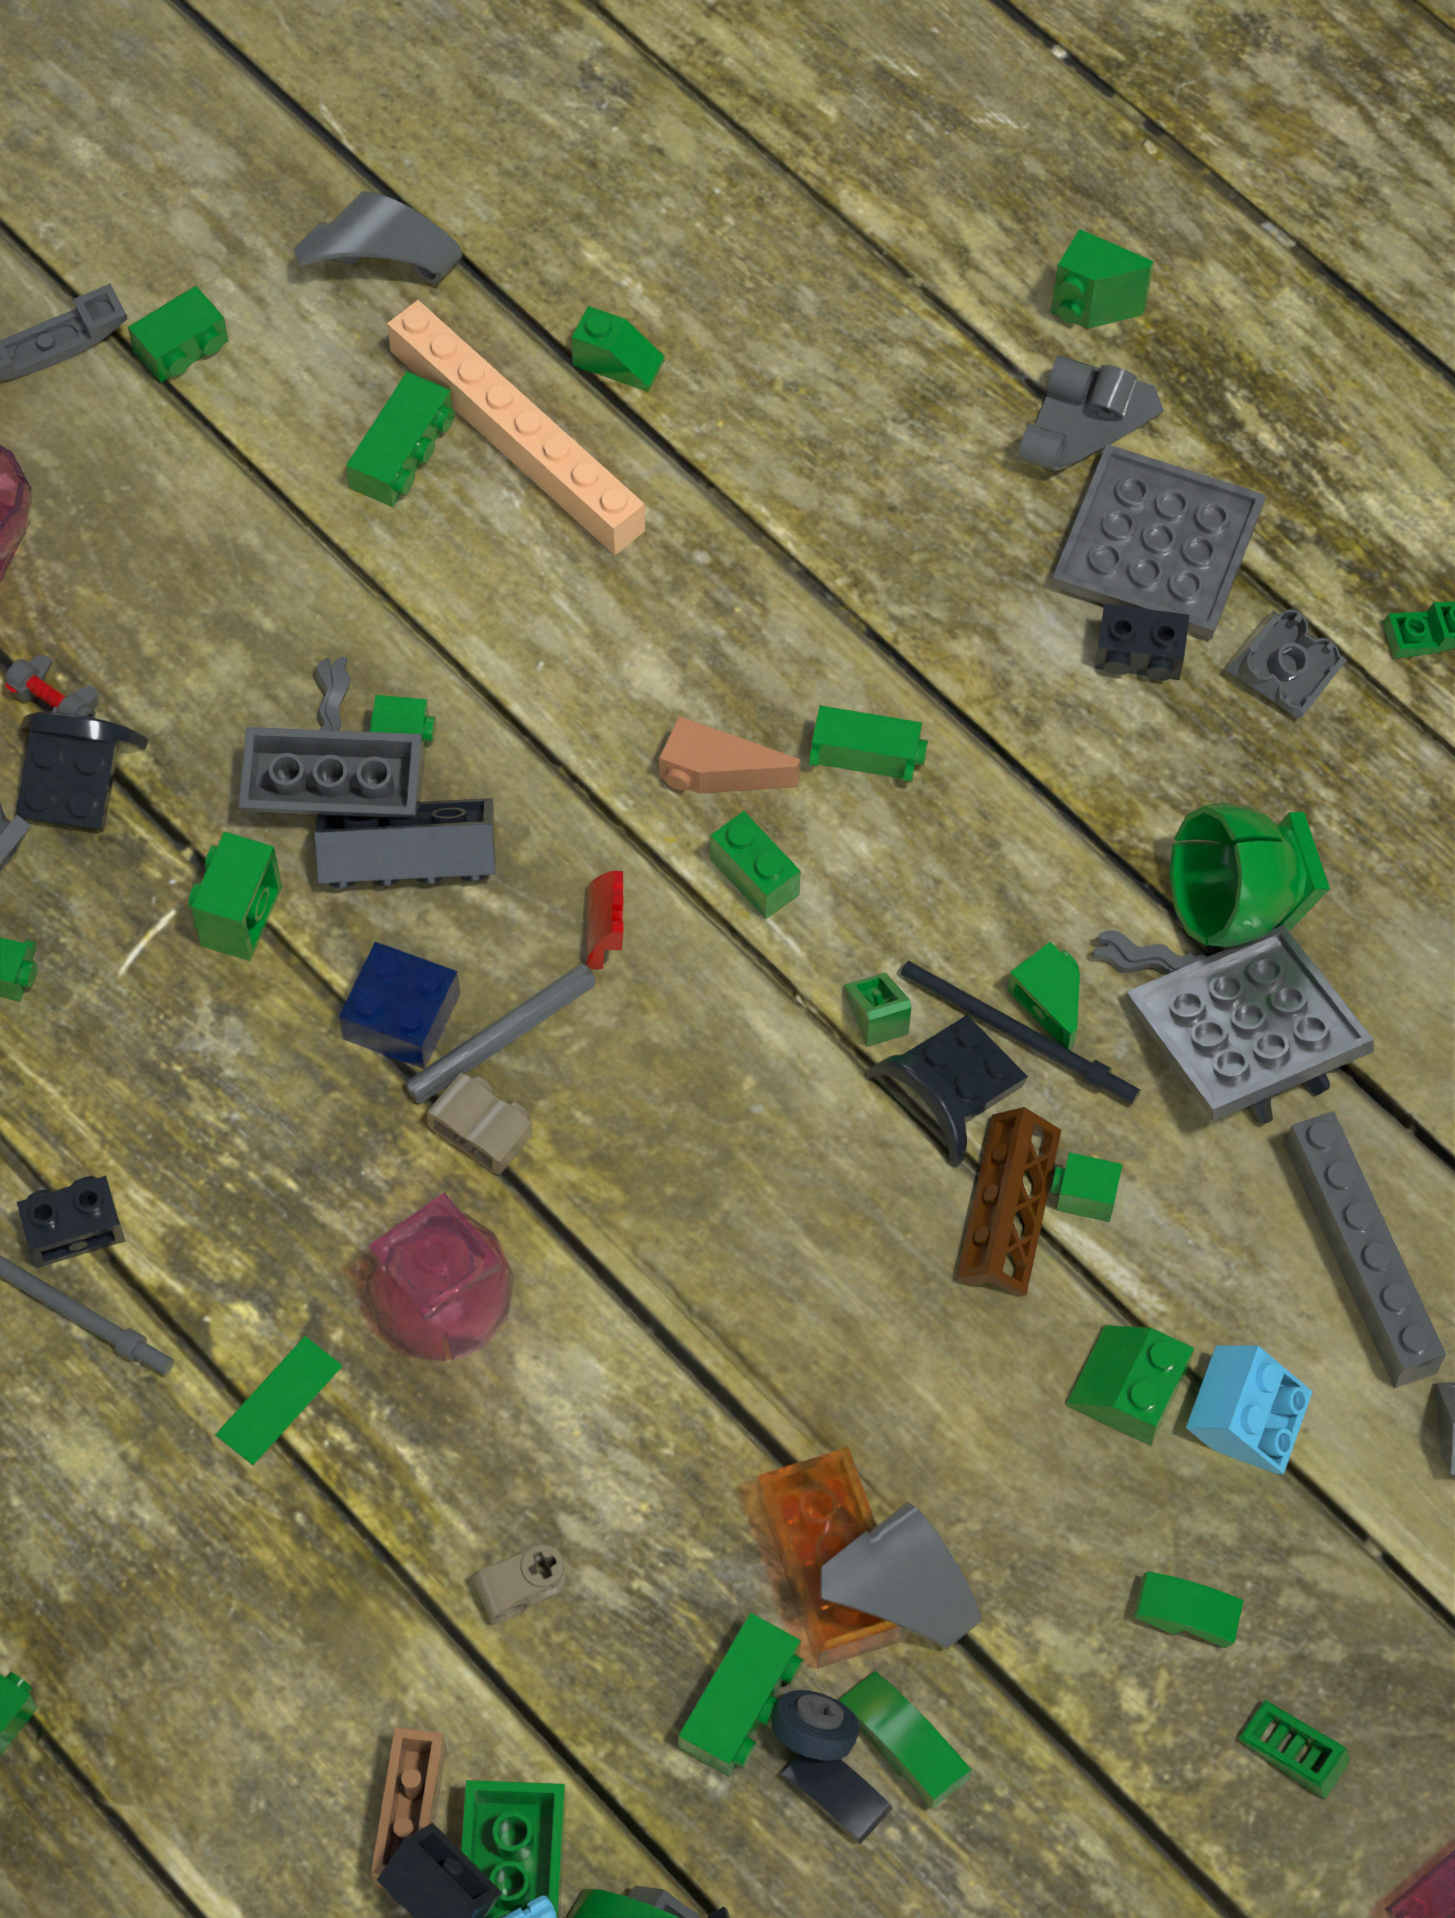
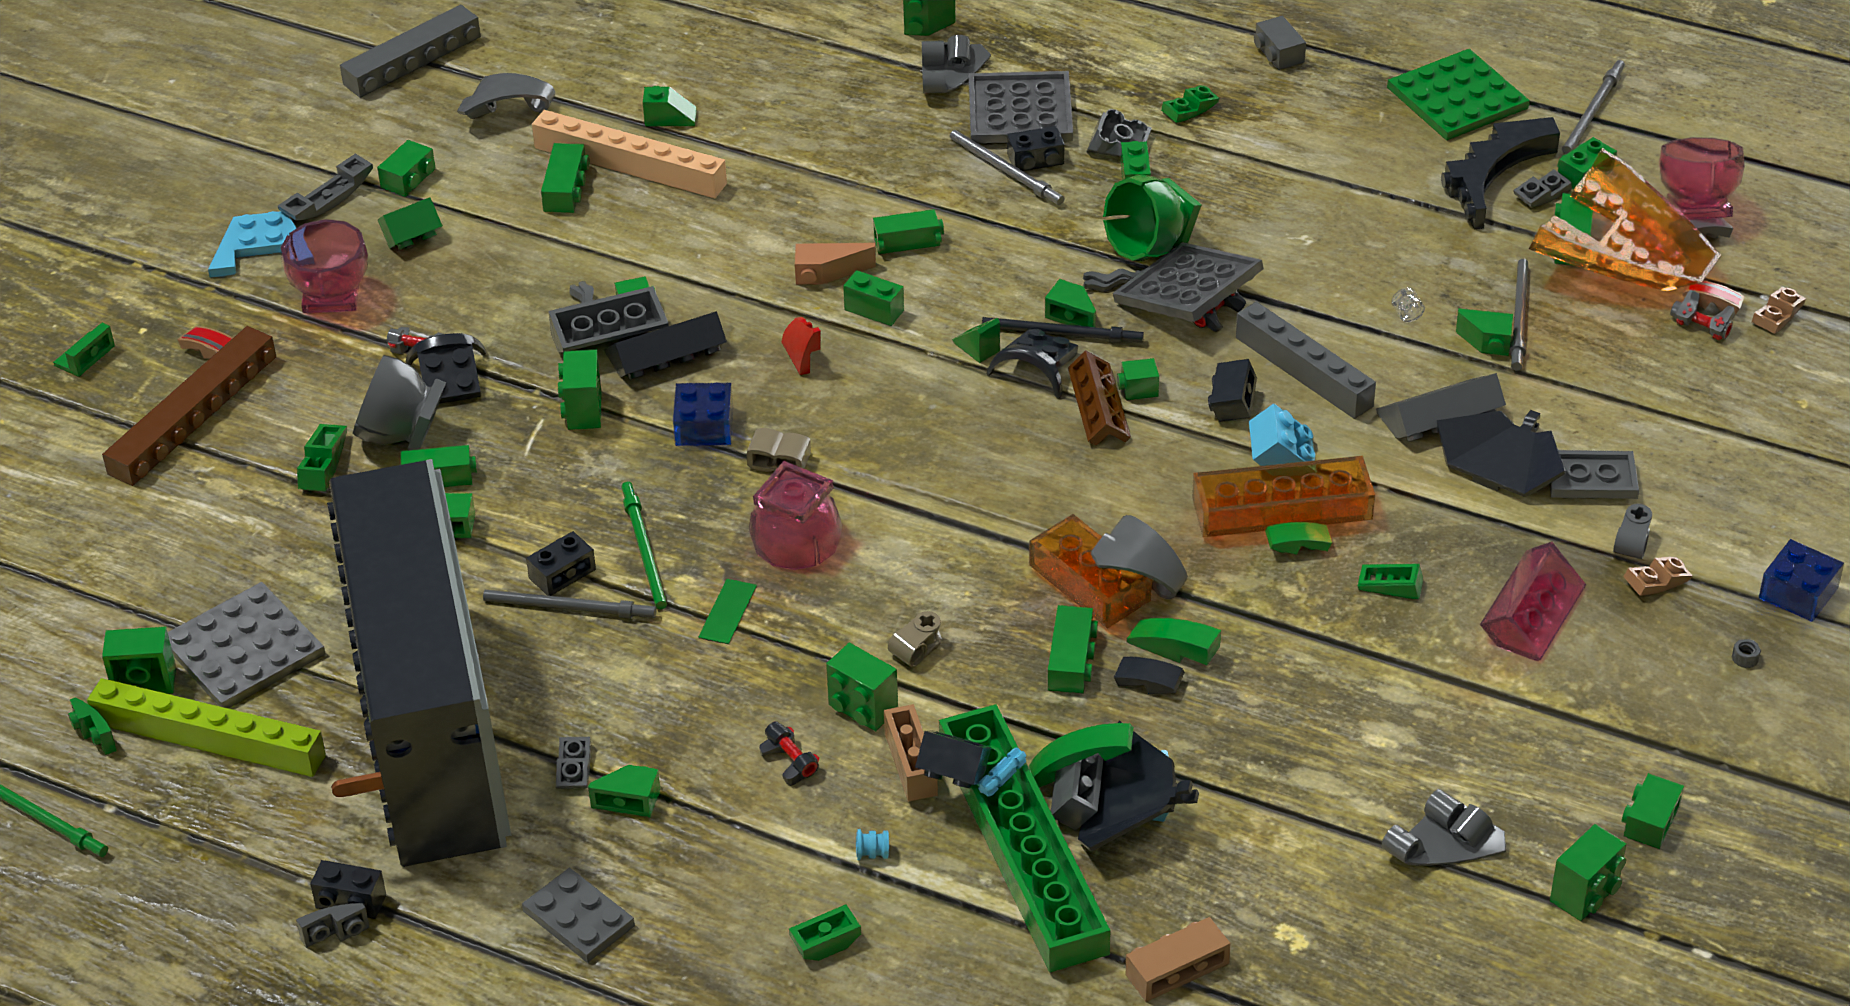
camera: 20 degrees left, 20 degrees down
dark grey axle [405,964,596,1103] -> none
black wheel [771,1690,859,1761] -> none
green slope [1066,1325,1194,1446] -> none
none -> dark grey brick [340,4,481,98]
none -> green brick [377,197,443,250]
none -> green bar [621,481,667,610]
none -> black piece [759,721,819,786]
none -> green brick [826,642,898,732]
none -> flat silver bar [950,130,1065,205]
none -> green brick [1121,141,1151,180]
none -> clear orange brick [1192,456,1375,537]
none -> black brick [1208,359,1257,422]

